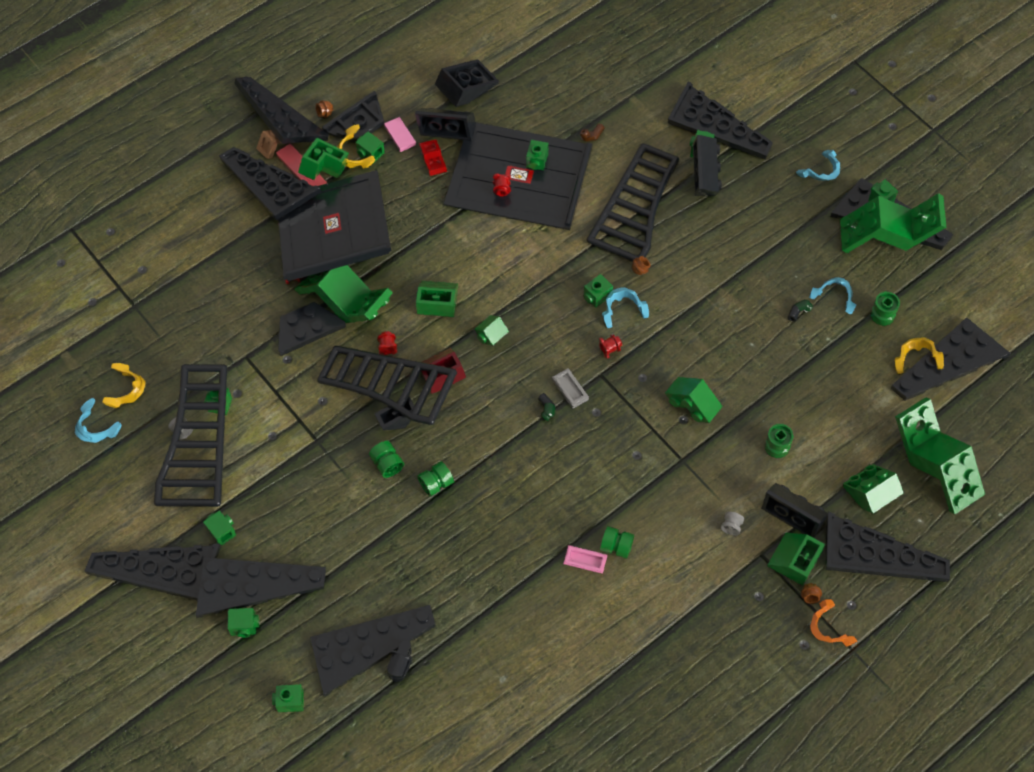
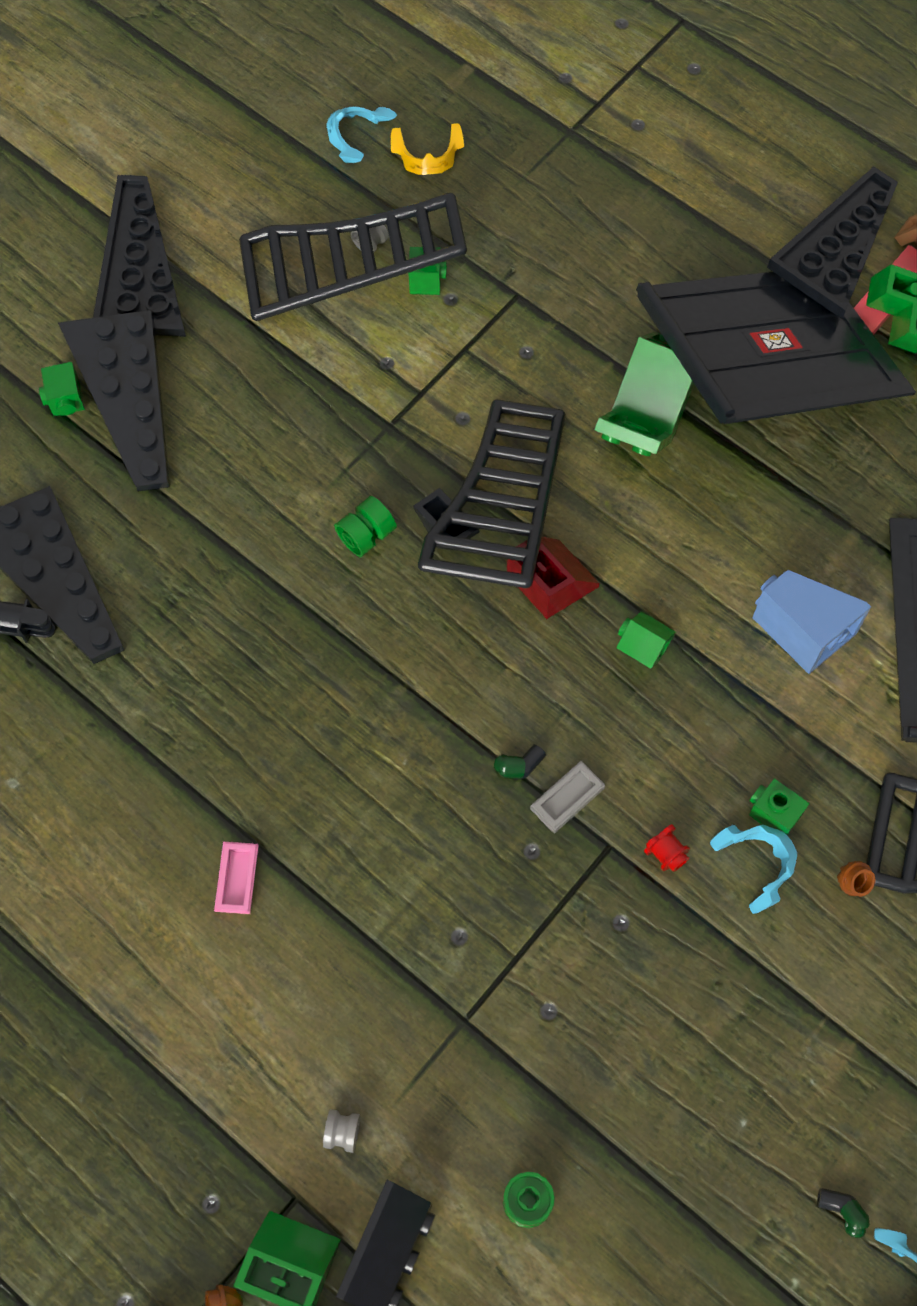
camera: 80 degrees right, 5 degrees up
green brick [203,510,236,546] -> none
black wing [278,302,346,356] -> none
red brick [377,331,397,355] -> none
green slope [416,281,458,317] -> none
green wheel [417,461,454,497] -> none
green wheel [600,526,635,559] -> none
green brick [665,377,723,423] -> none
none -> medium blue slope [752,570,871,674]

